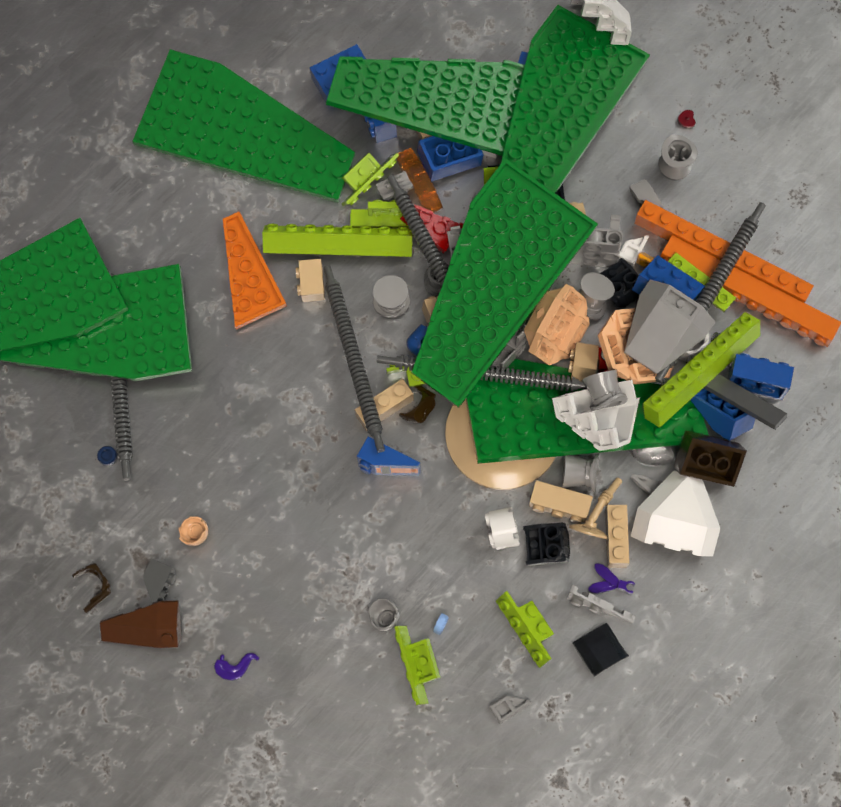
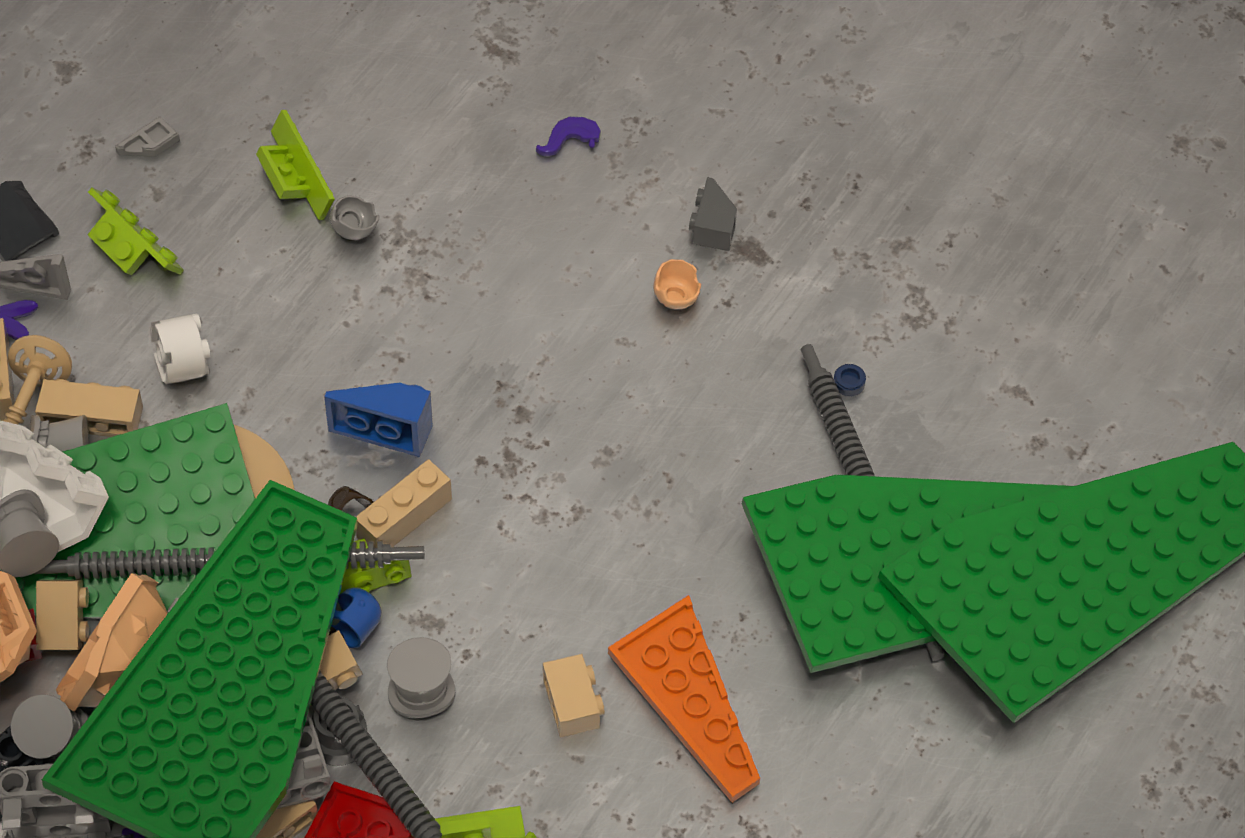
camera: 165 degrees right, 15 degrees down
dark brown helmet [72,563,111,613] -> none
reddish brown wedge [100,600,182,648] -> none
lime piece [262,223,413,257] -> none
dark grey hose [324,265,385,453] -> none
light blue tile [433,613,449,635] -> none
black slope [523,522,571,566] -> none

